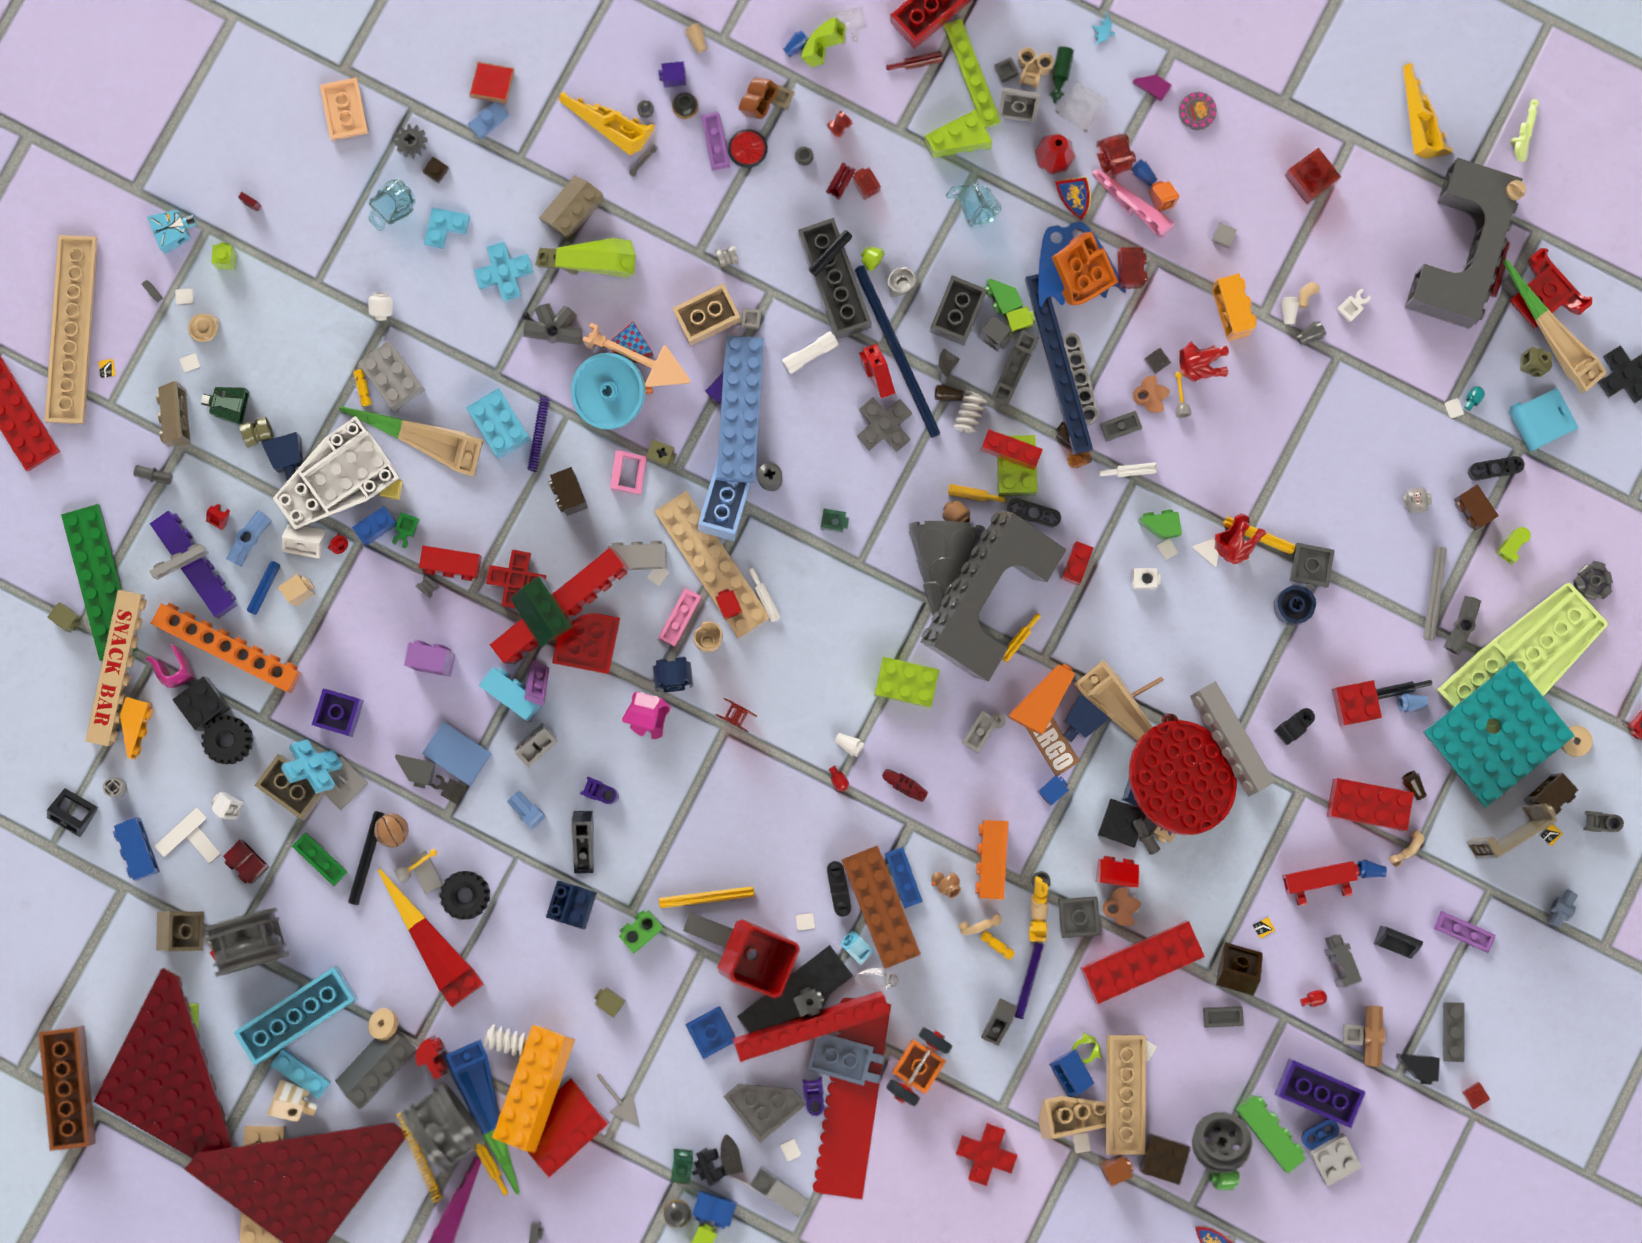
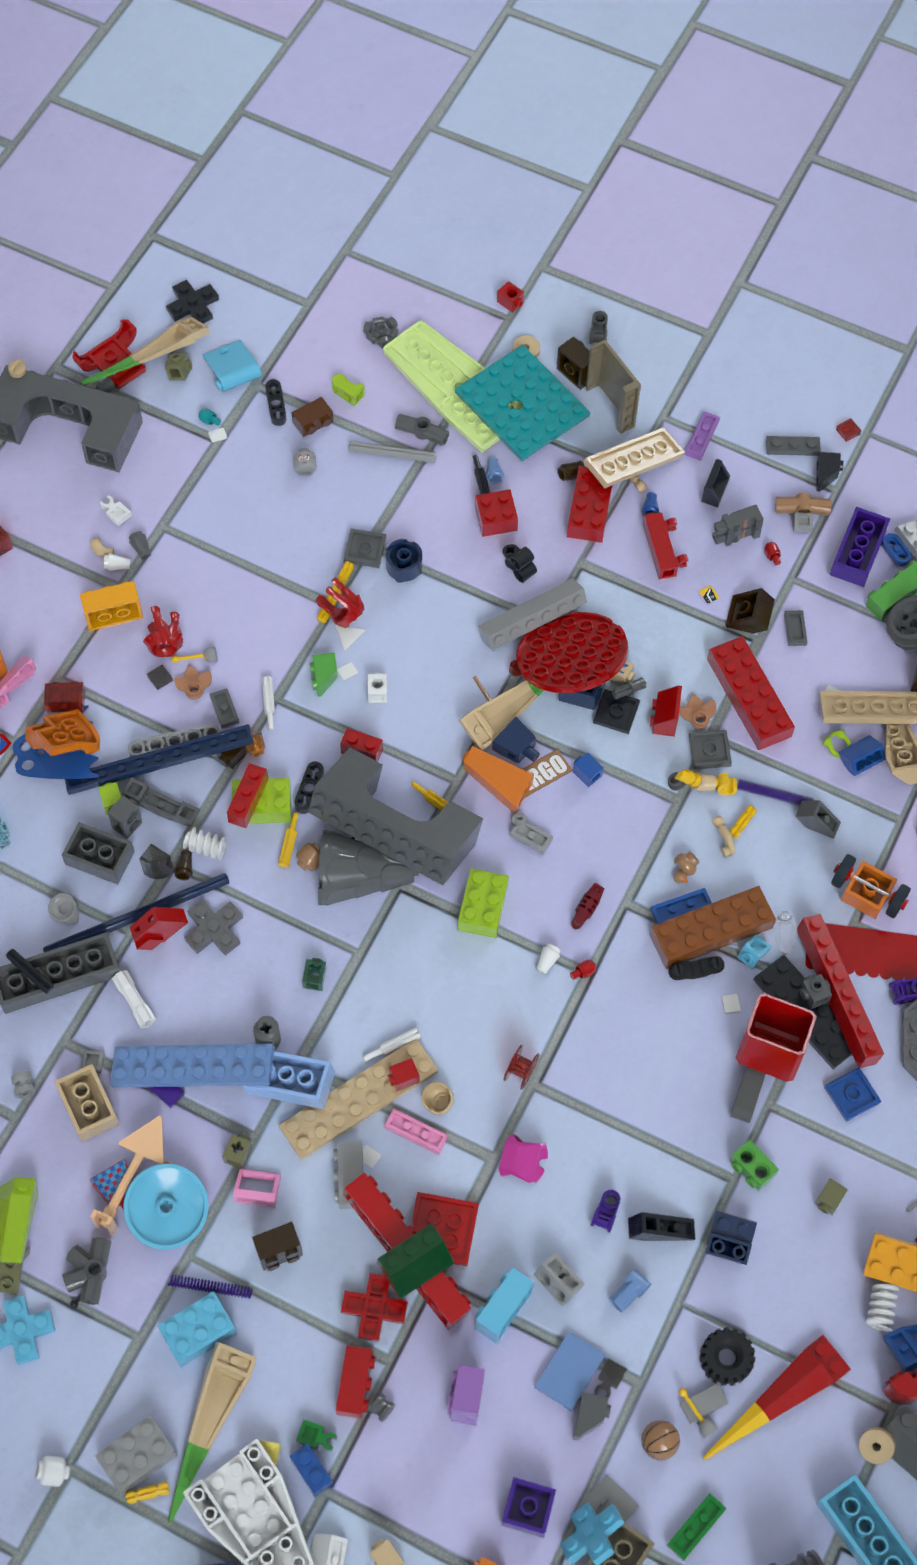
camera: 90 degrees left, 20 degrees down
red plate [327,533,348,554] -> none
black axle [348,811,384,905] -> none
medium lavender tile [524,660,549,706] -> none
dark blue brick [653,657,694,692] -> none
yellow axle [659,887,755,908] -> none
sand blue tile [807,1034,886,1086] -> none
lime cone [861,246,885,271] -> none
orange slope [975,820,1009,900] -> none
bright green slope [985,279,1023,318] -> none
light grey tile [1212,223,1237,248] -> none
sand blue axle [1547,889,1578,929] -> none
none -> tan plate [583,427,685,488]

